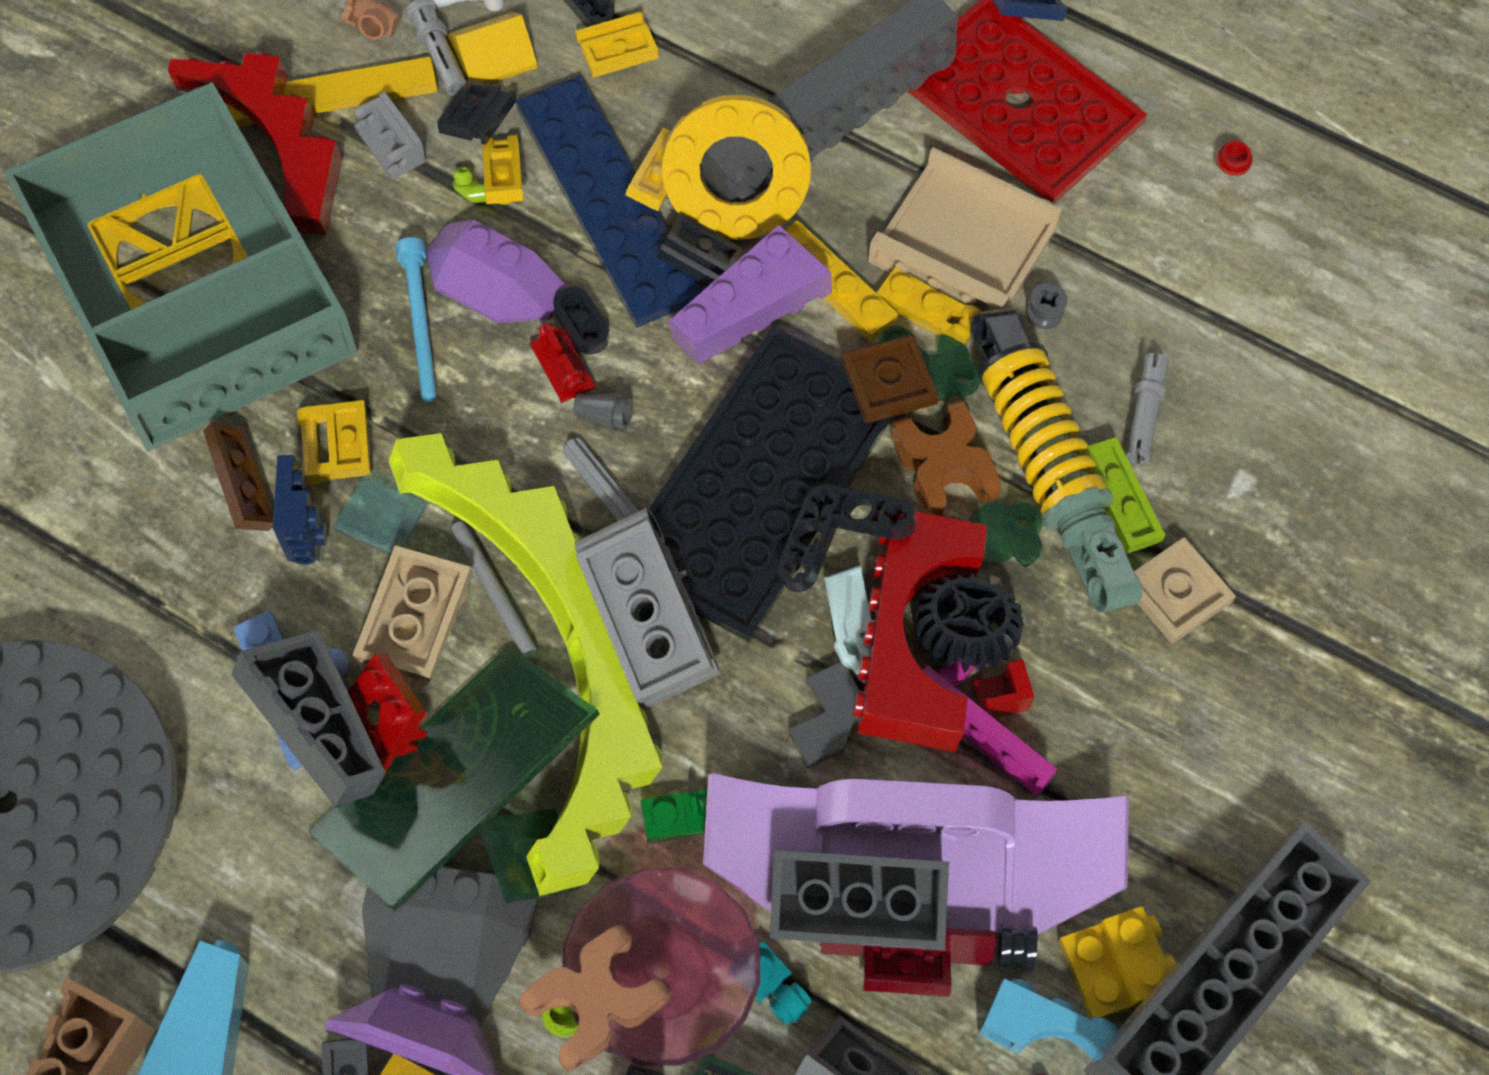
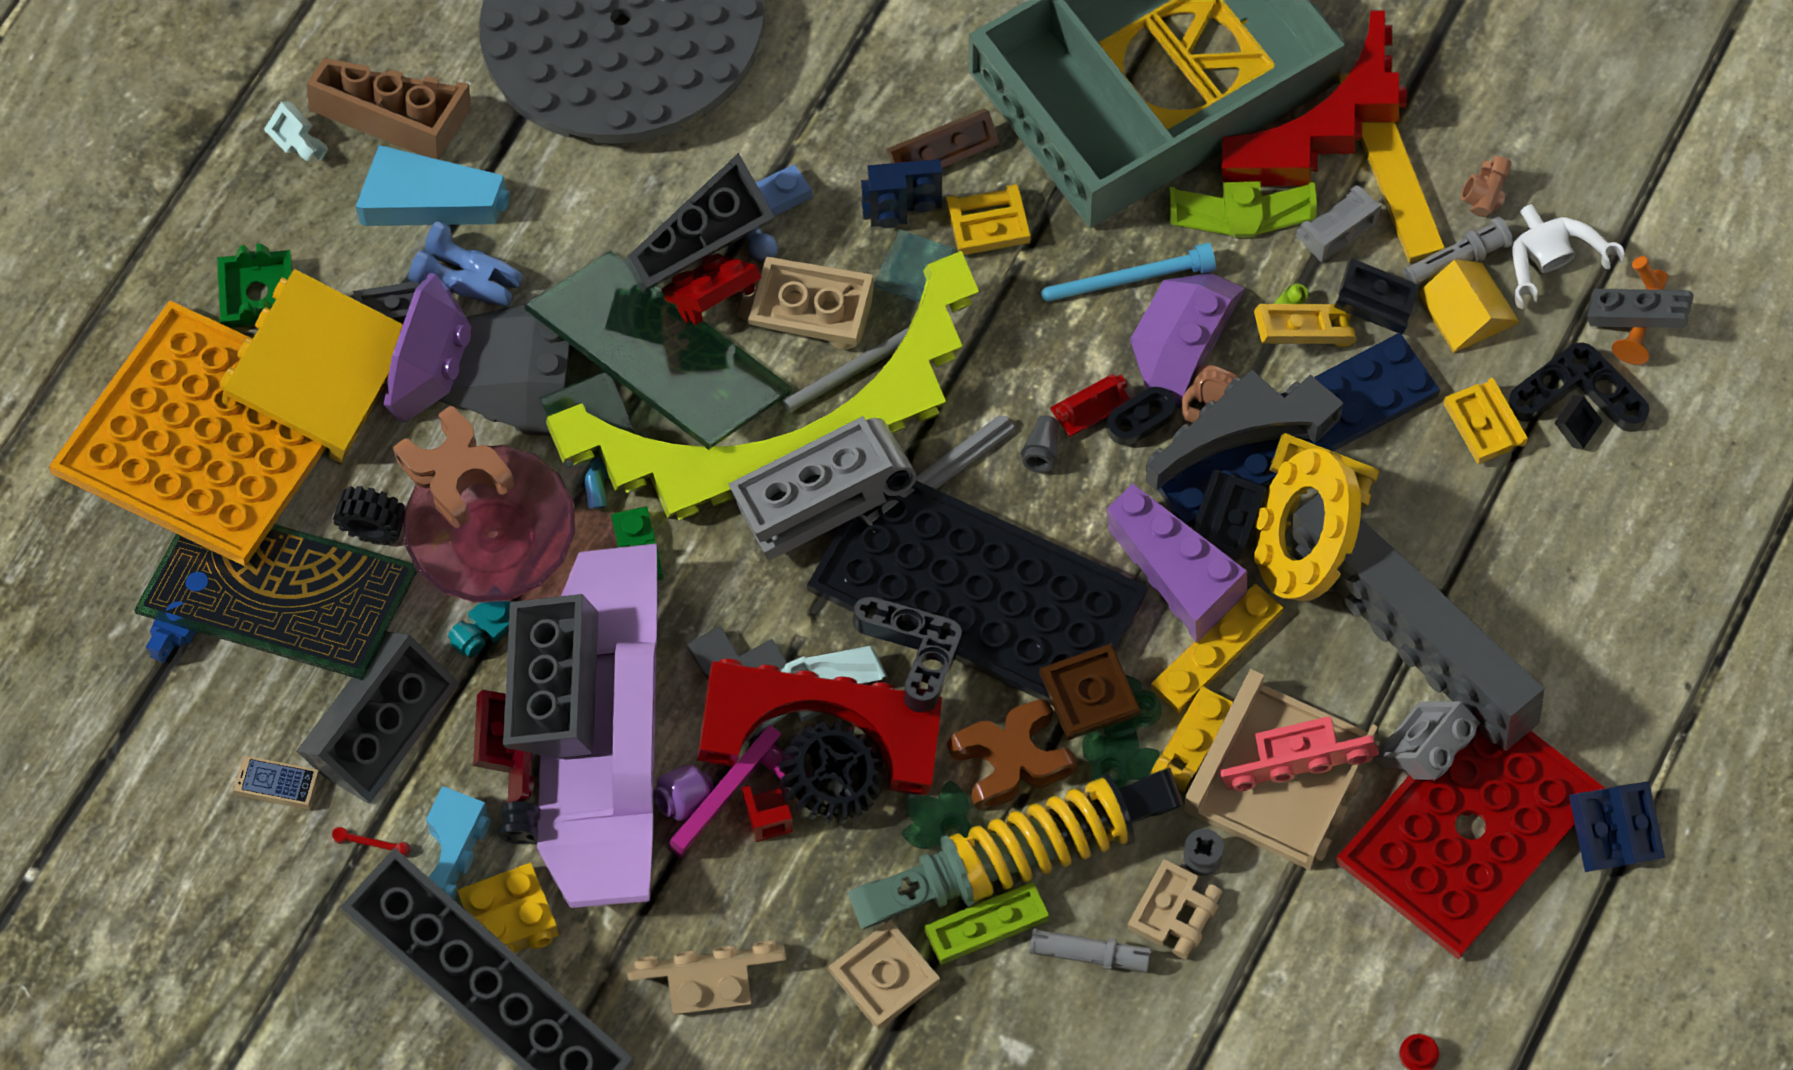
camera: 90 degrees right, 0 degrees up
none -> medium blue piece [409,221,523,307]
none -> dark azure arm [585,458,610,509]
none -> tan bracket [627,941,786,1014]
none -> medium lavender head [654,764,714,821]
none -> tan plate [1127,859,1223,959]
none -> dark grey arch [1146,370,1344,491]
none -> lime plate [1168,181,1317,238]
none -> nougat piece [1181,364,1238,423]
none -> coral bracket [1220,716,1379,791]
none -> light grey plate [1374,701,1480,780]

